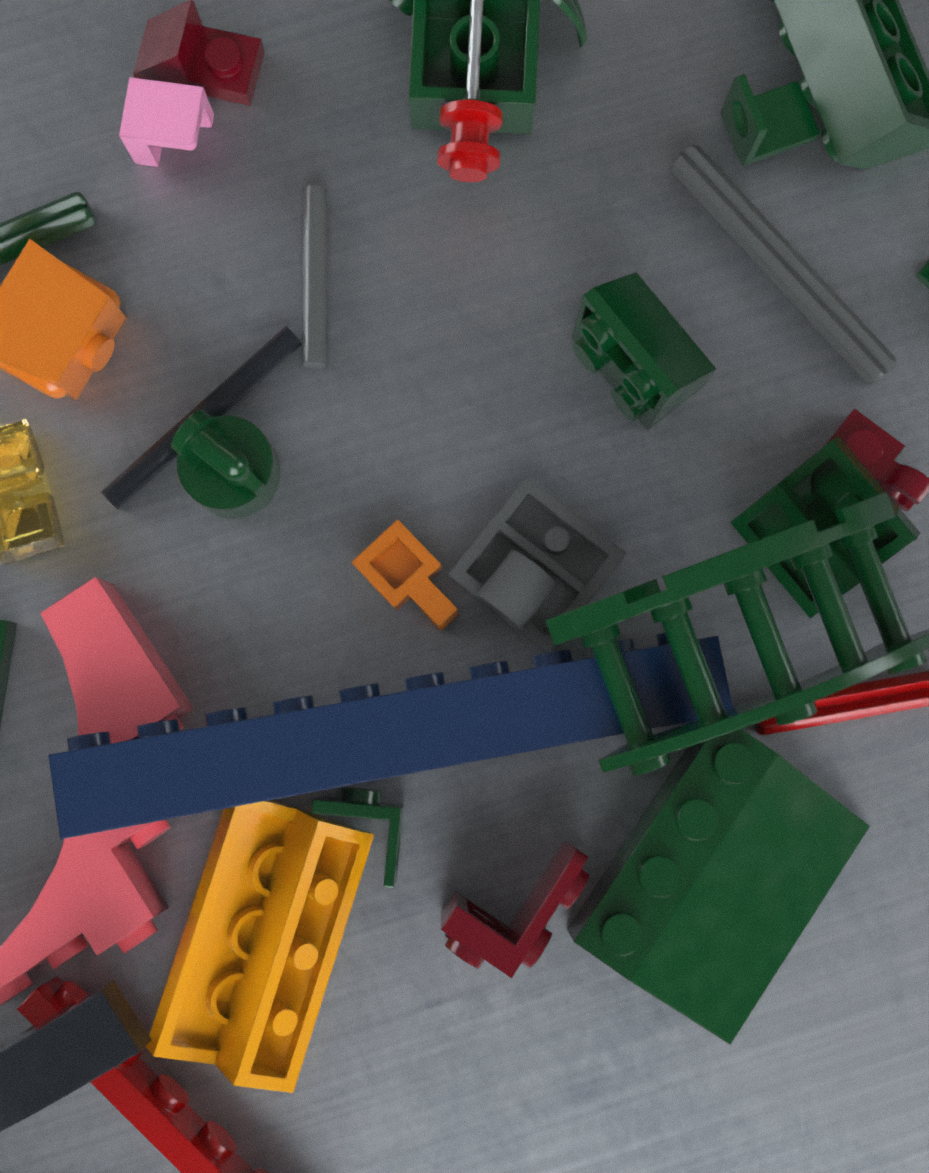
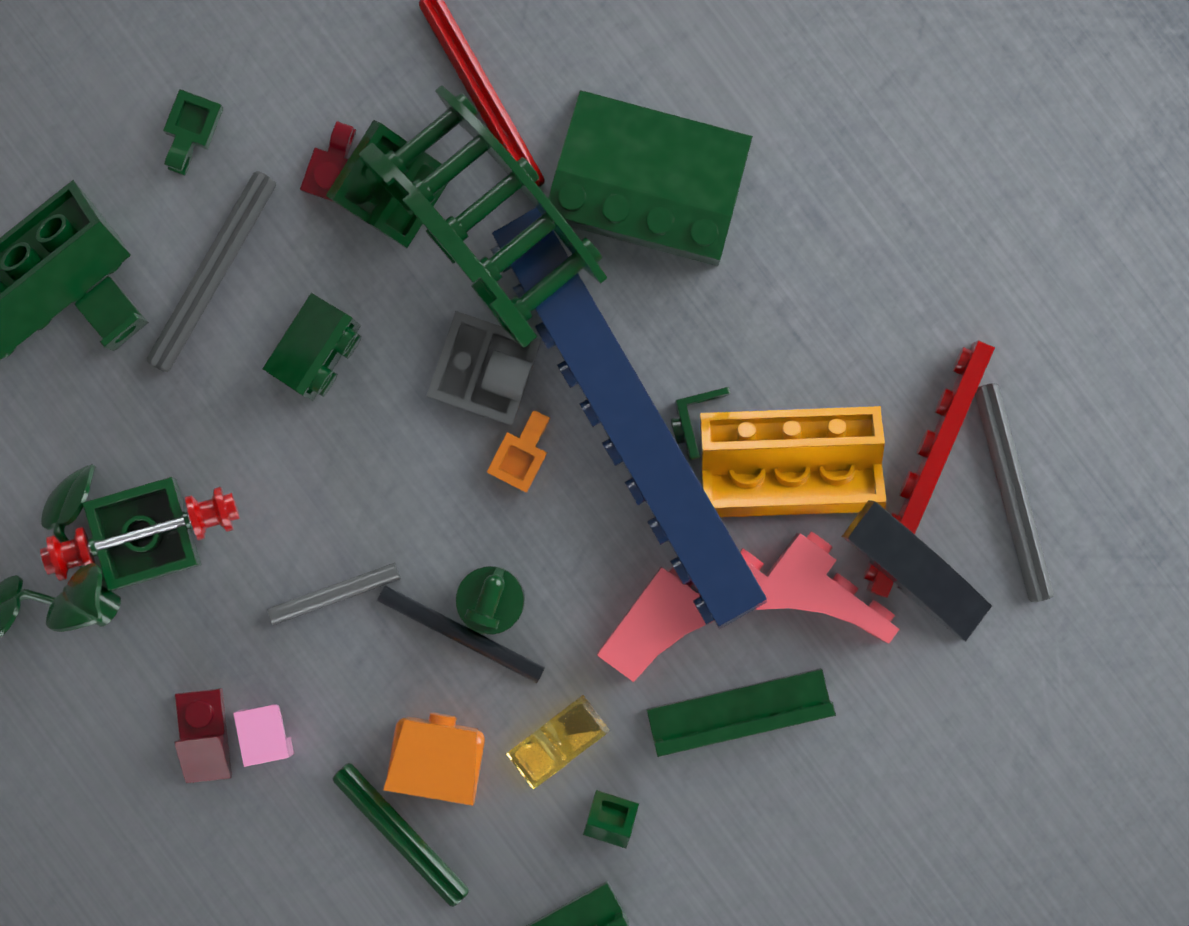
camera: 105 degrees left, 5 degrees up
dark red bracket [441,841,590,978] -> none

